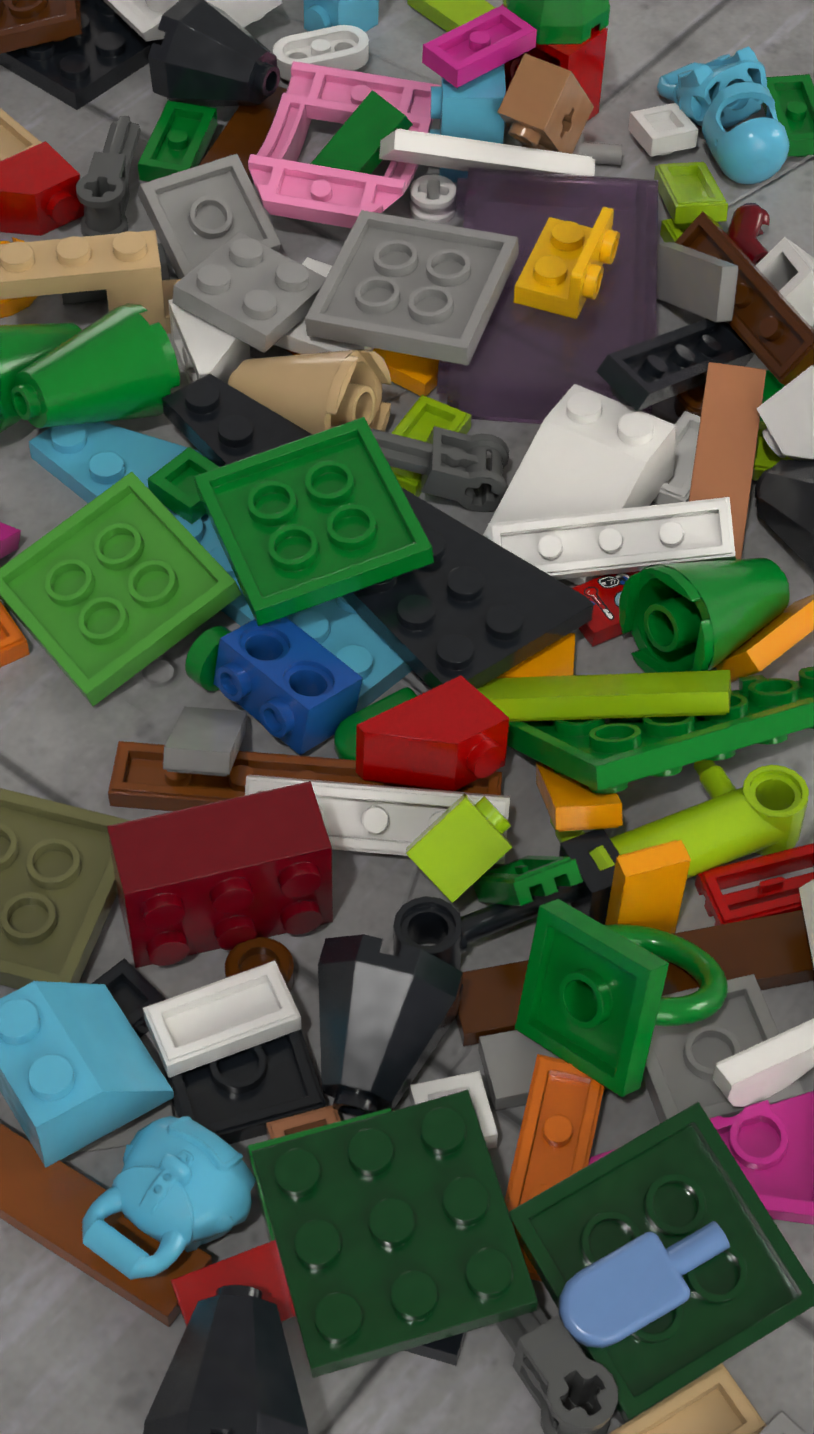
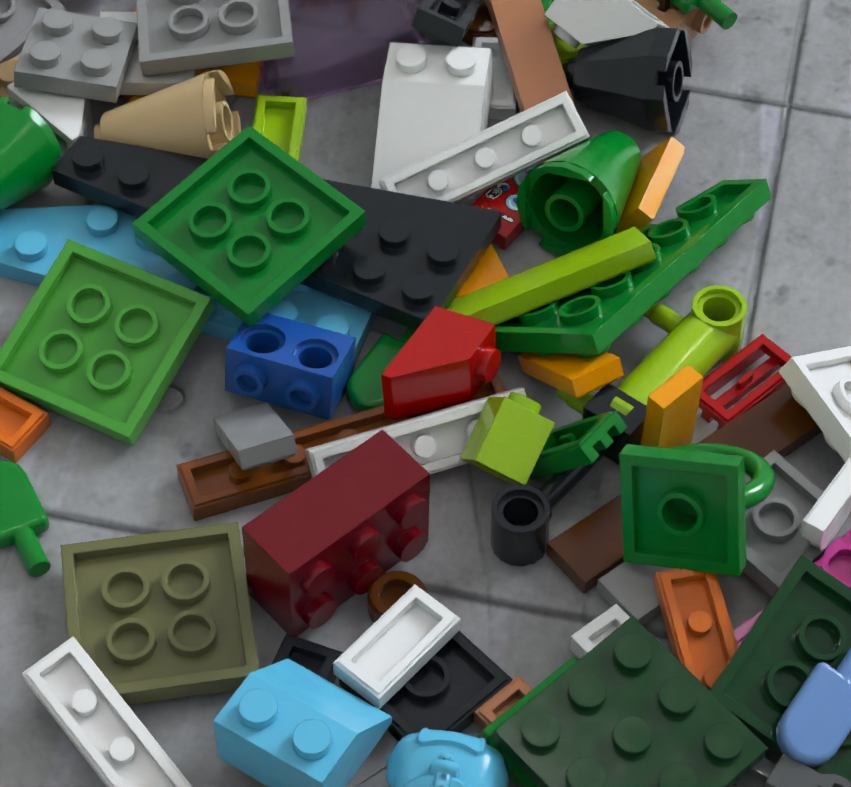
camera: 25 degrees left, 0 degrees up
green tile [148,447,219,524] -> none
green tile [185,626,232,691] -> none
black cone [318,934,463,1117] -> none
dark grey connector [370,426,509,512] -> none

